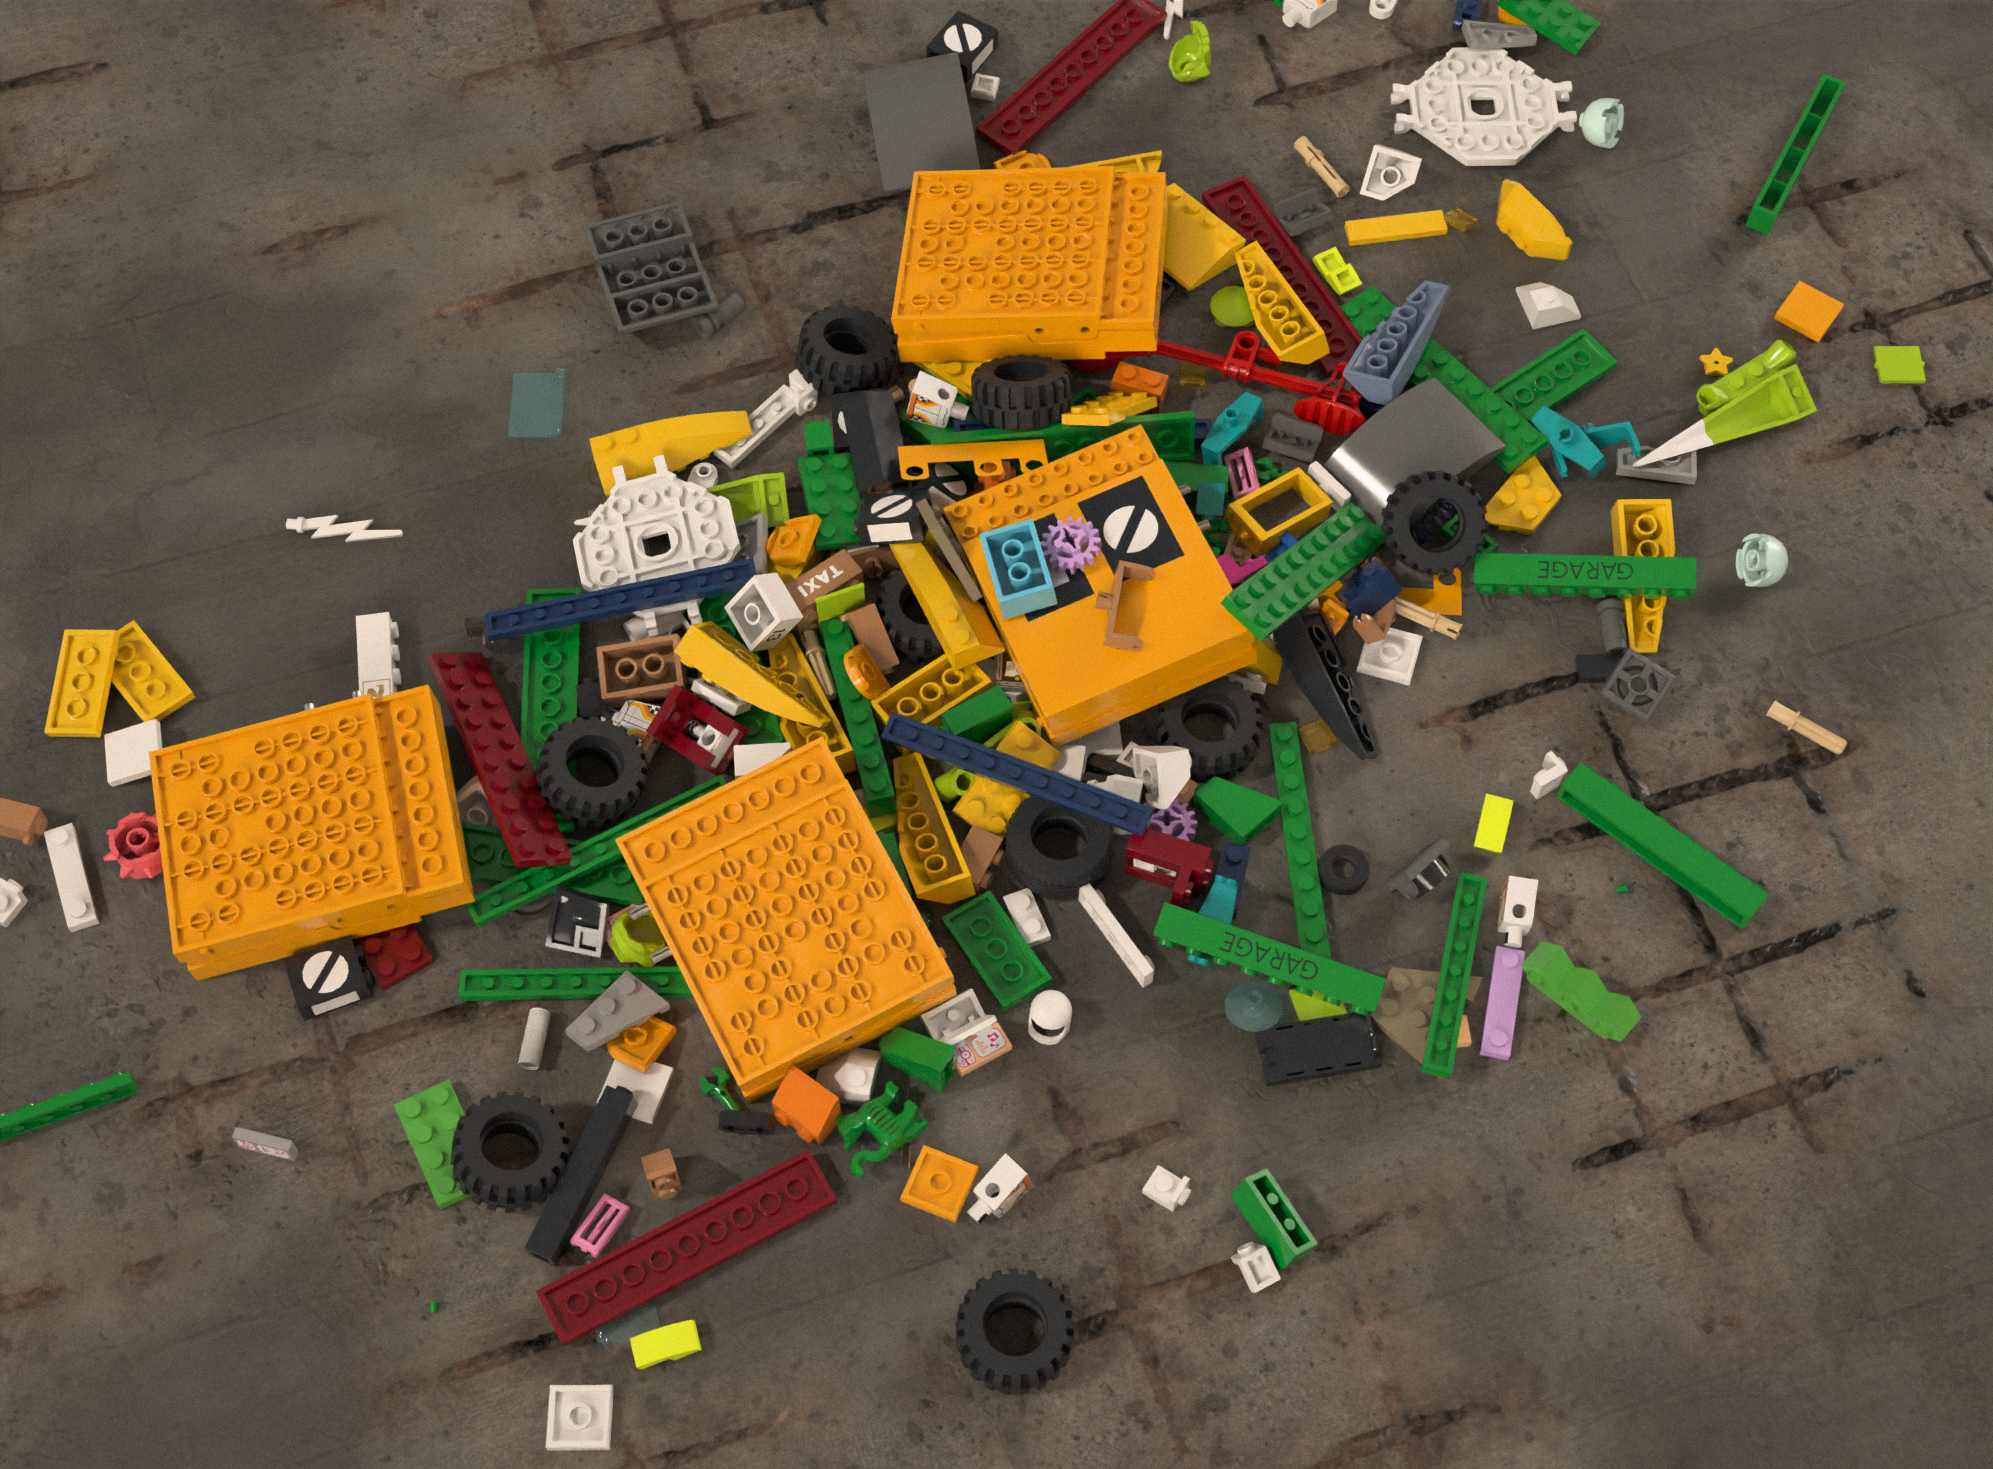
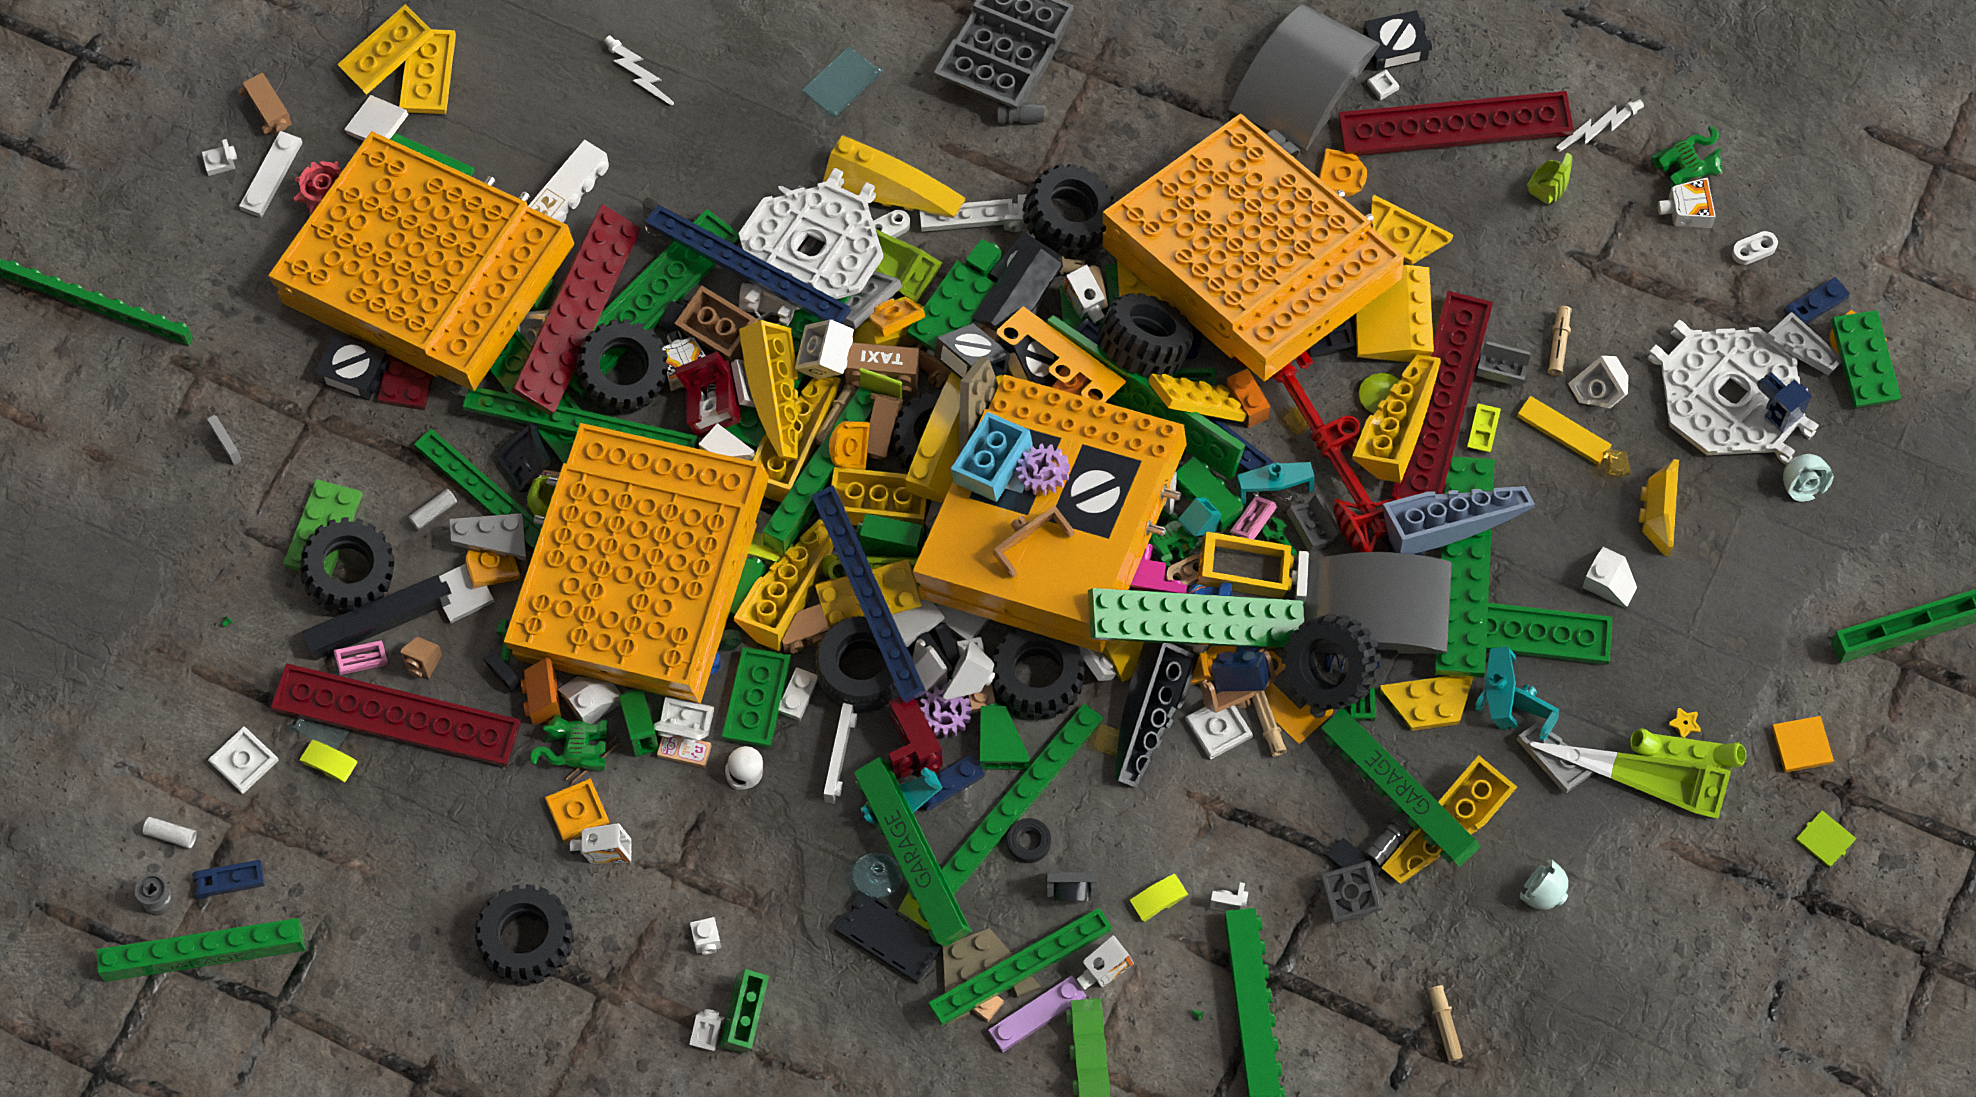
camera: 45 degrees right, 5 degrees up
none -> dark blue brick [1757,372,1812,433]

